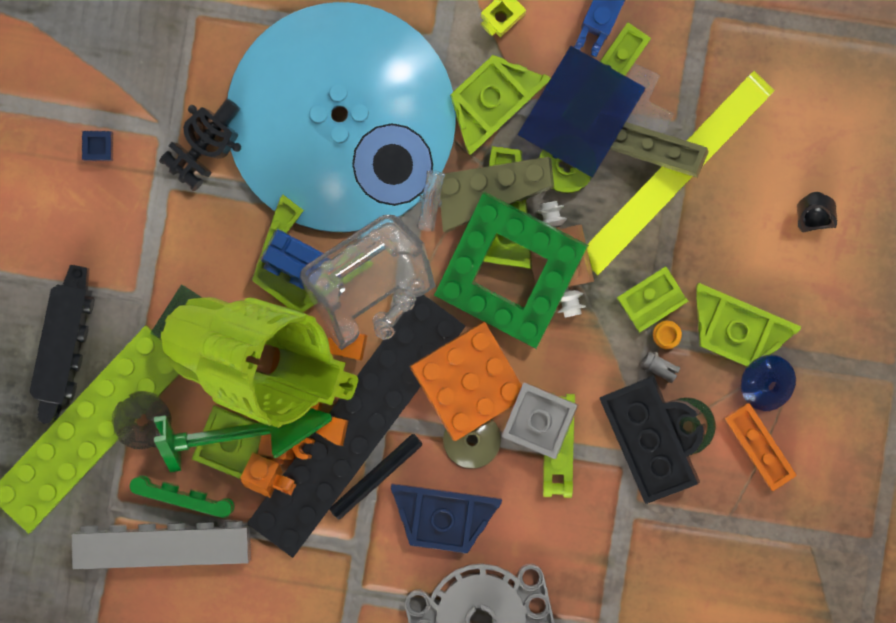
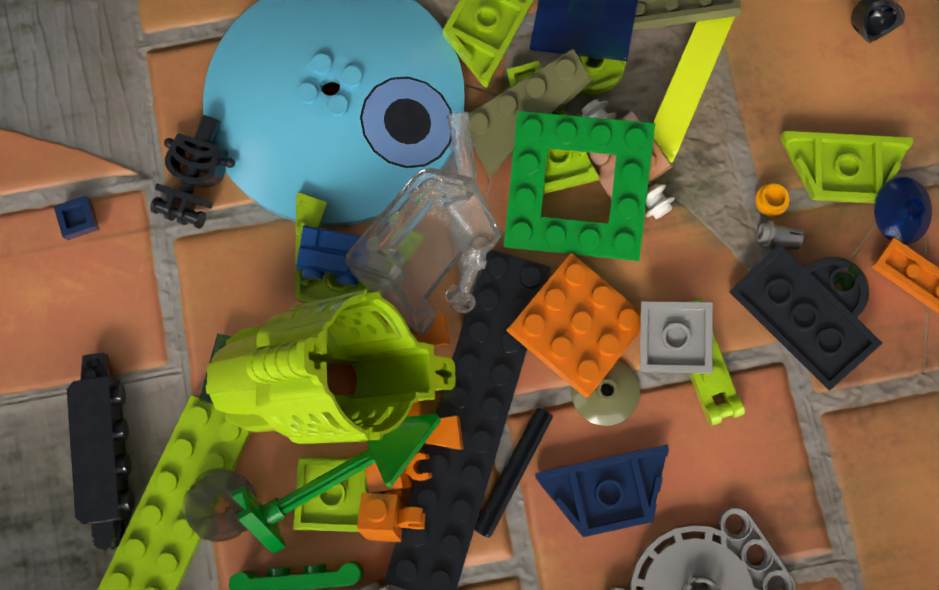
camera: 20 degrees left, 10 degrees down
lime plate [616,266,689,333] -> none

